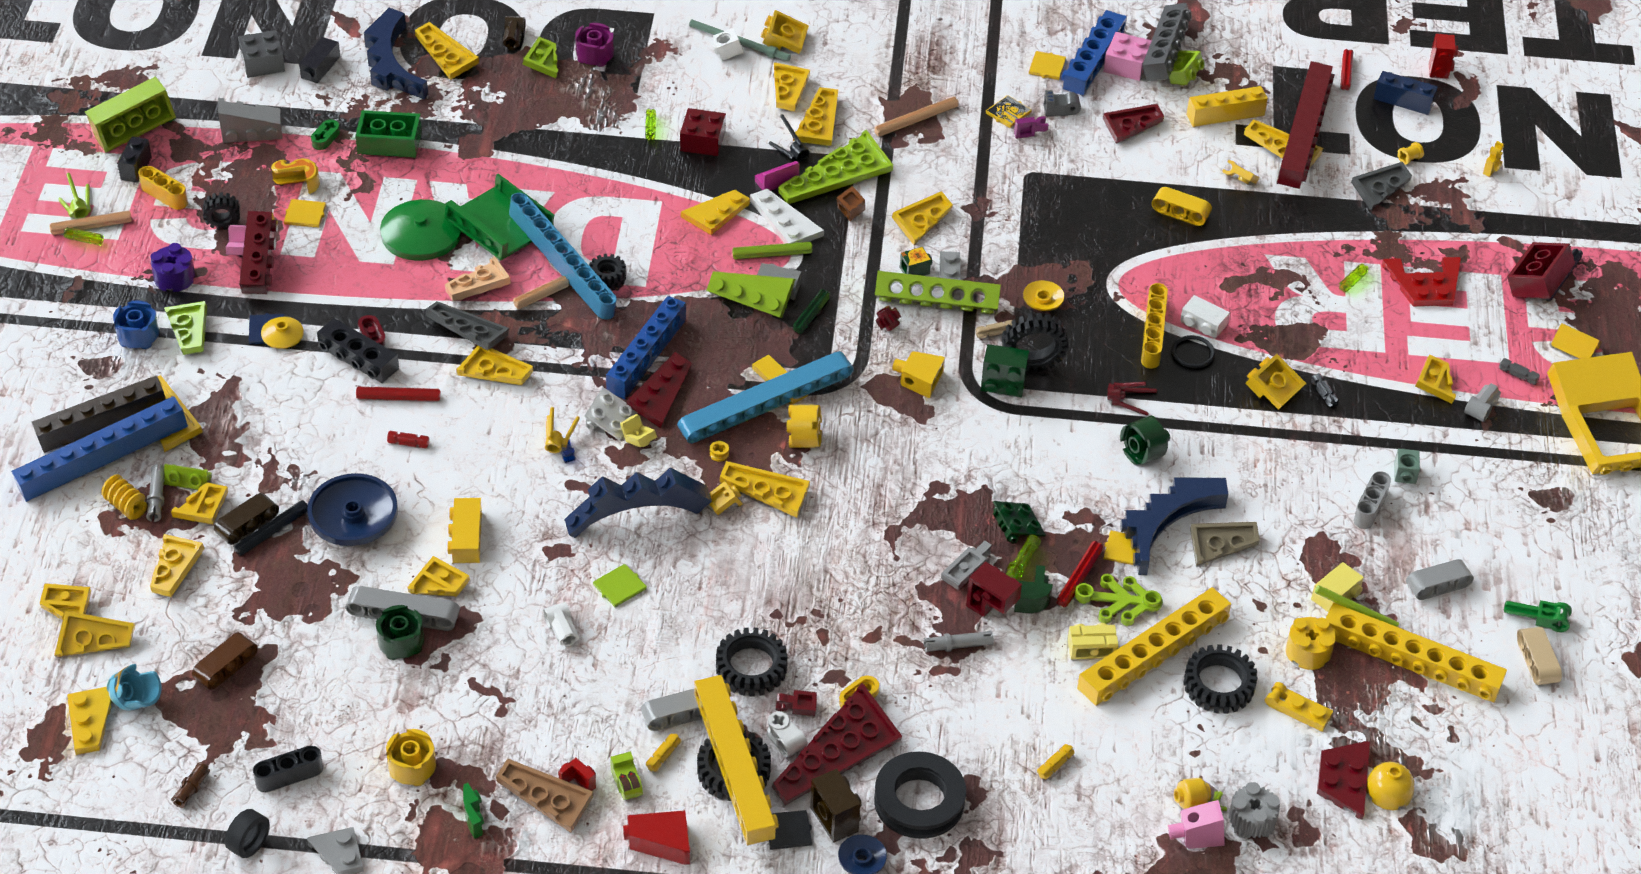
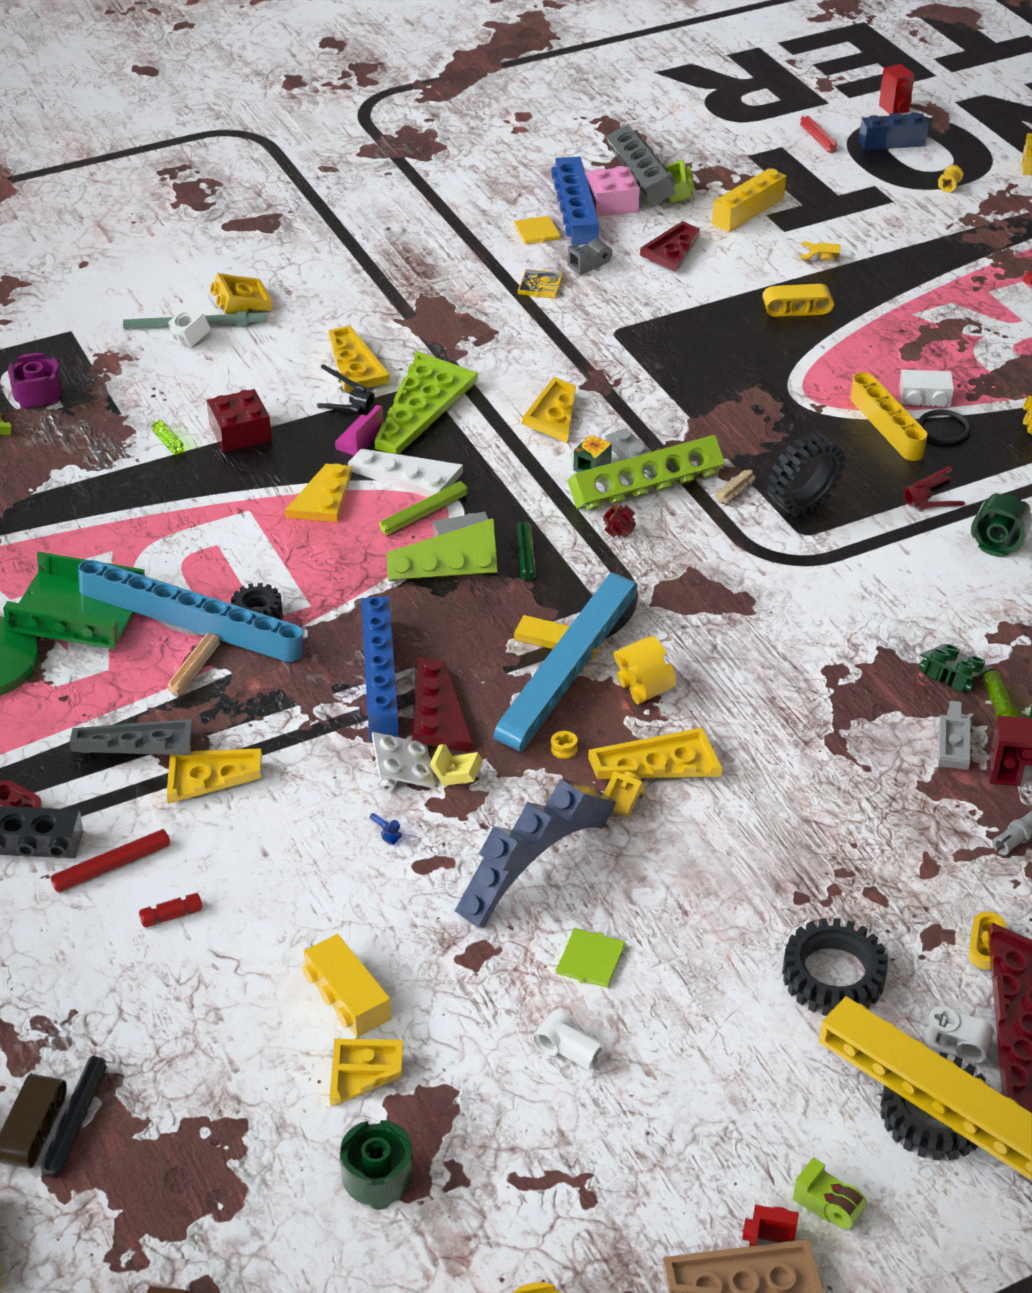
camera: 30 degrees left, 5 degrees down
dark blue dish [307,473,398,546] -> none
light grey beam [345,586,460,631] -> none
light nougat wing [445,256,511,301] -> none
yellow plant [544,407,580,453] -> none
red slope [623,810,690,865] -> none
light grey beam [641,689,702,731] -> none
yellow axle [645,733,681,772] -> none
yellow wing [773,62,810,111] -> none
dark red plate [776,690,817,716] -> none
dark orange brick [837,186,866,221] -> none
light nougat axle [874,96,959,137] -> none
yellow torso [892,351,945,398] -> none
dark green brick [980,344,1029,398] -> none
magenta plate [1014,116,1049,139] -> none
yellow dish [1023,280,1064,311] -> none
yellow wing [1244,119,1323,167] -> none
dark red brick [1277,61,1335,189] -> none
clear neon green axle [1339,263,1369,292] -> none
dark grey wing [1351,162,1412,211] -> none

